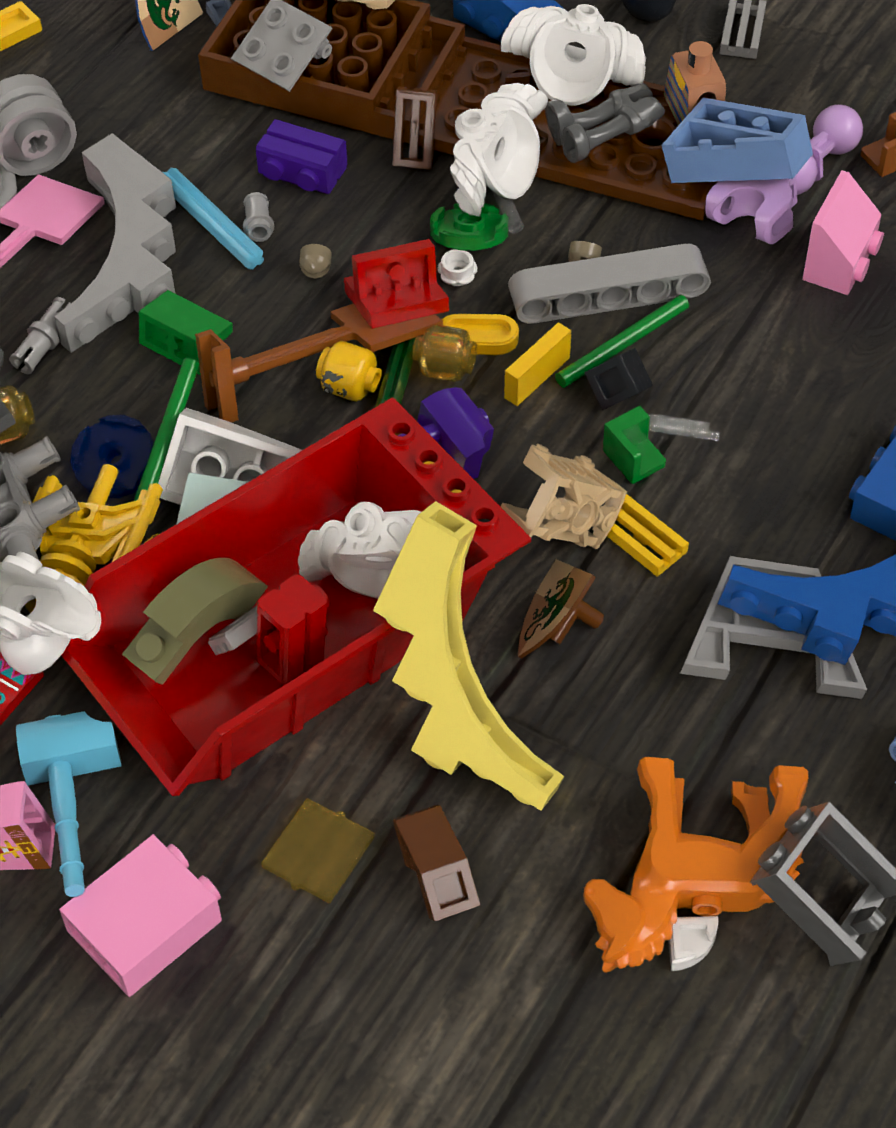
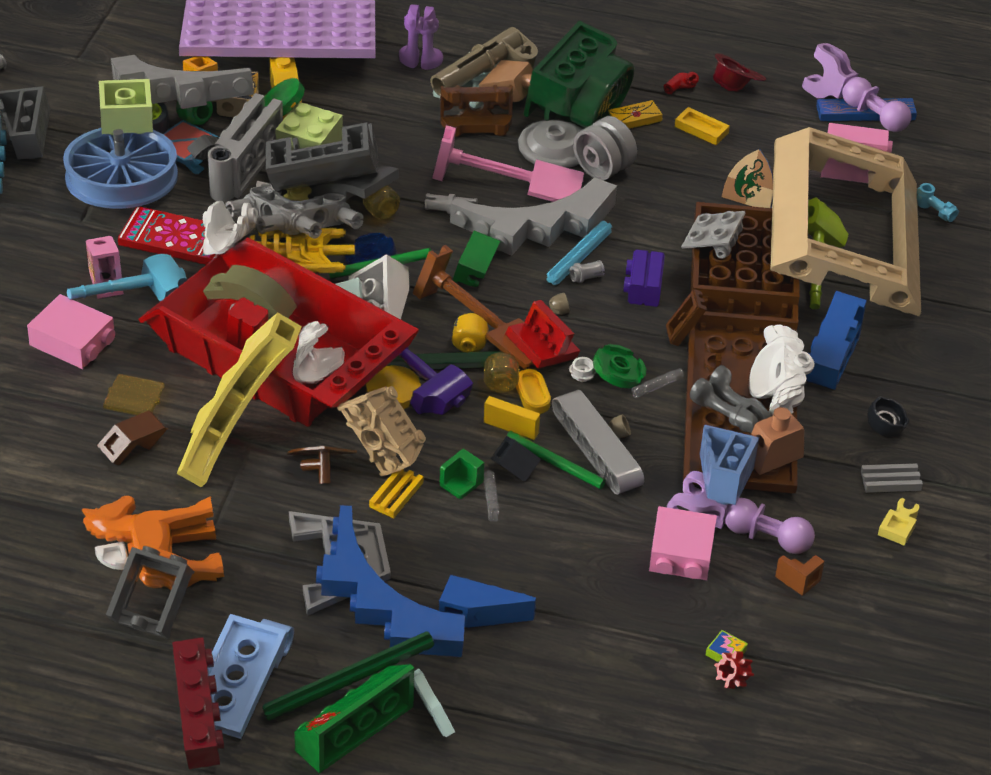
camera: 70 degrees right, 10 degrees down
white piece [450,83,548,217] -> none
none -> light yellow plate [878,498,919,546]

